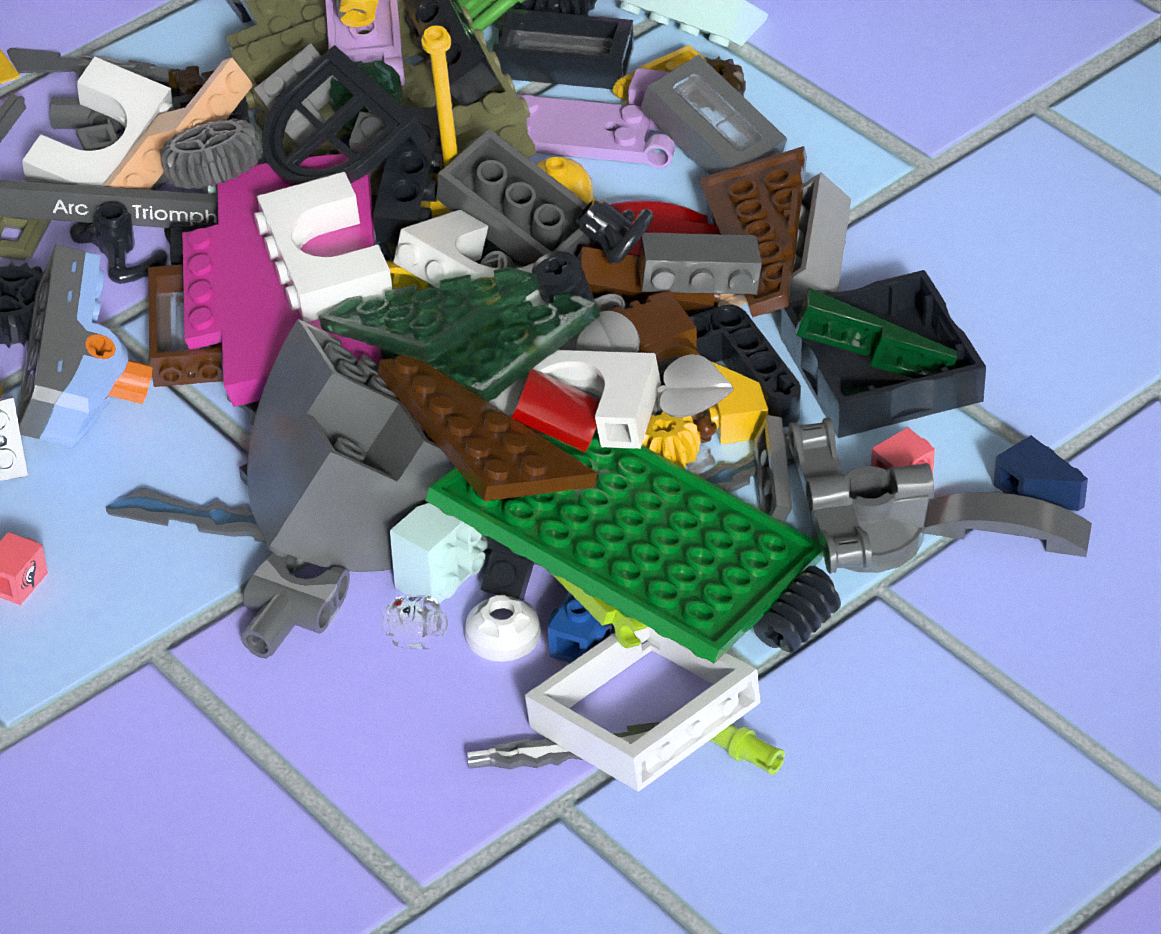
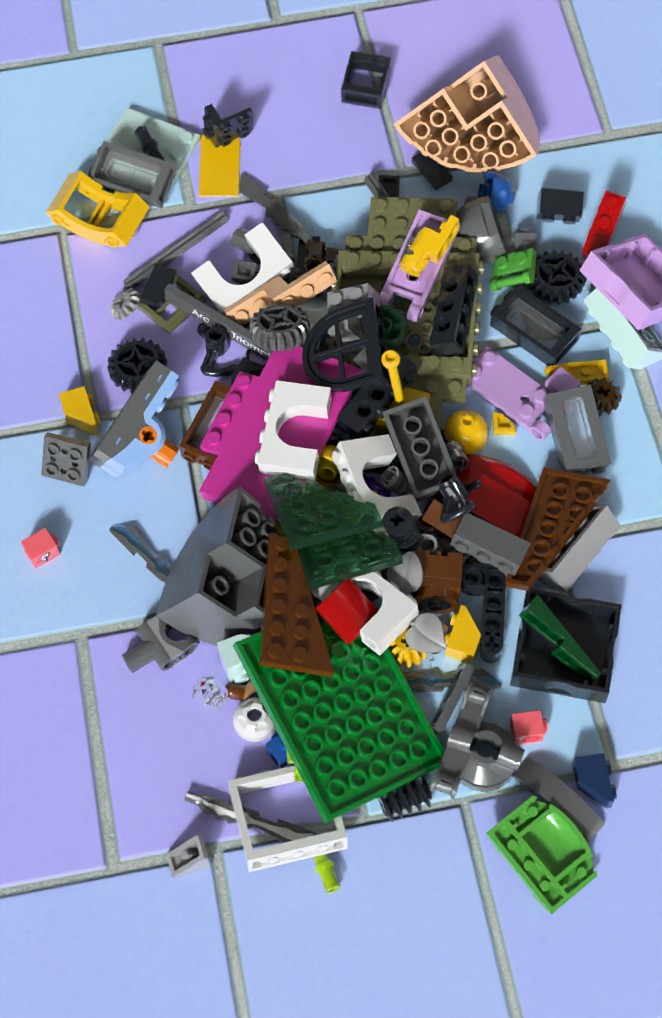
camera: 30 degrees right, 20 degrees up
none -> light grey slope [166,834,210,878]
none -> reddish brown arm [224,680,256,701]
none -> bright green slope [486,795,598,914]
none -> yellow tile [492,412,516,435]

